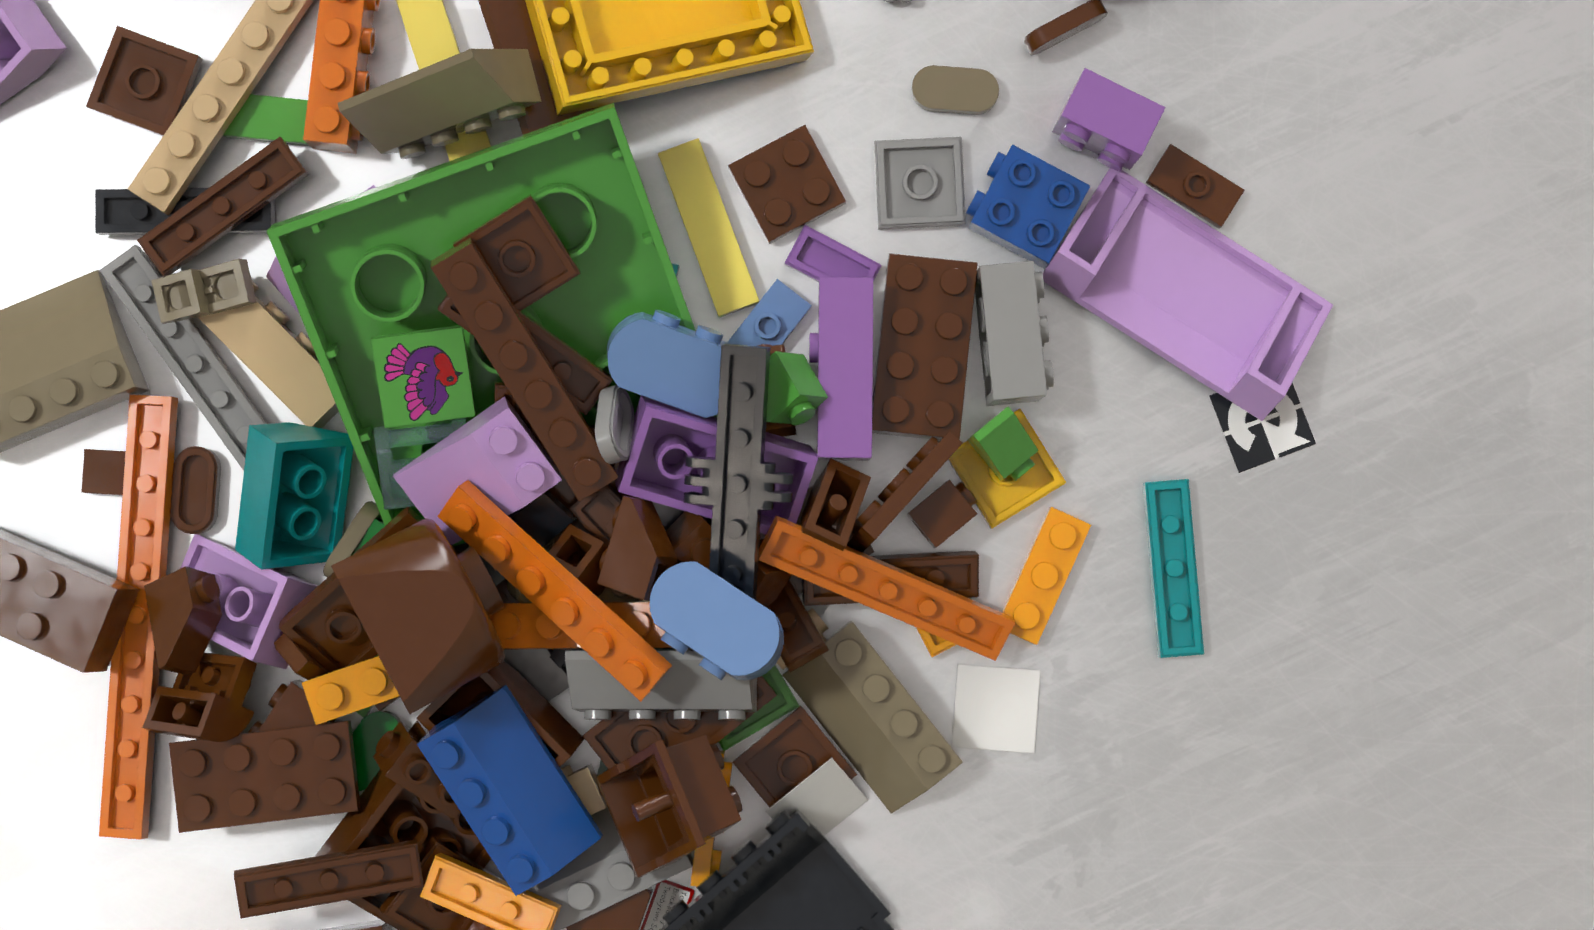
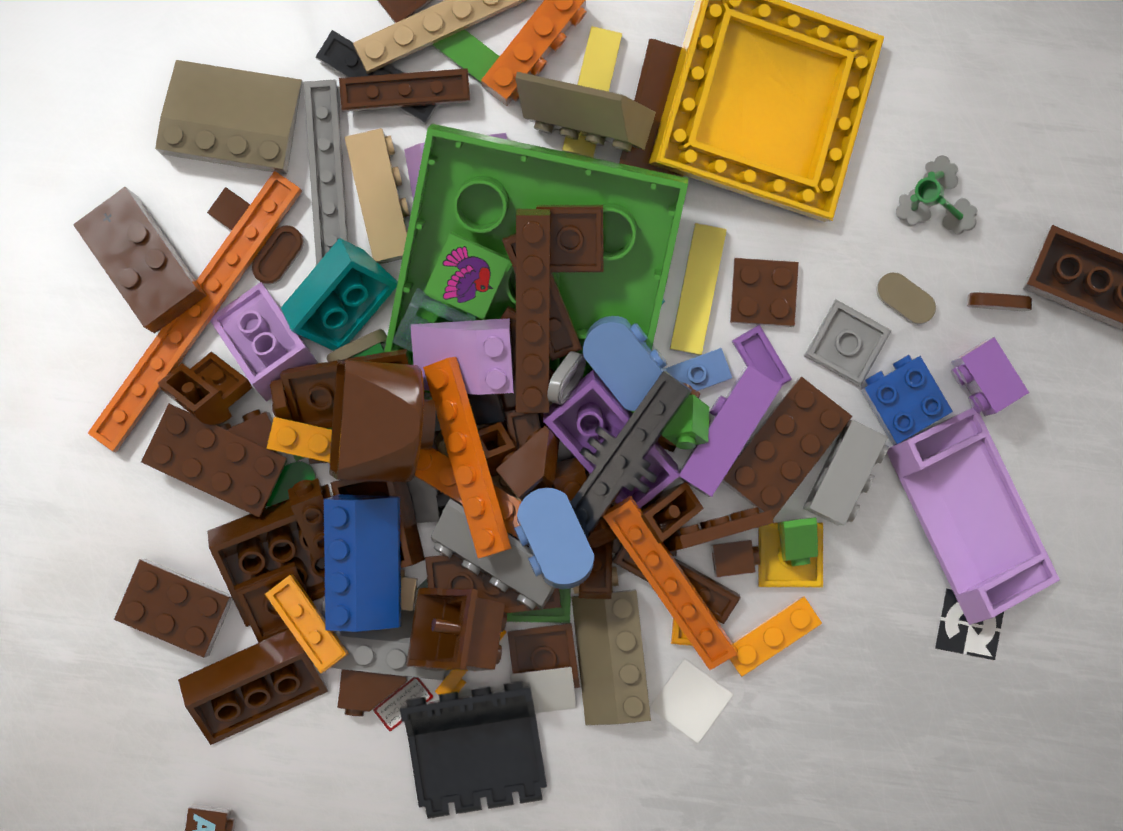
camera: 25 degrees right, 0 degrees up
reddish brown slope [144,566,222,675] -> none
dark tan slope [151,259,257,324] -> none
reddish brown tile [234,839,424,919] -> none
teal tile [1143,479,1204,658] -> none
reddish brown plate [1146,144,1245,229] -> none

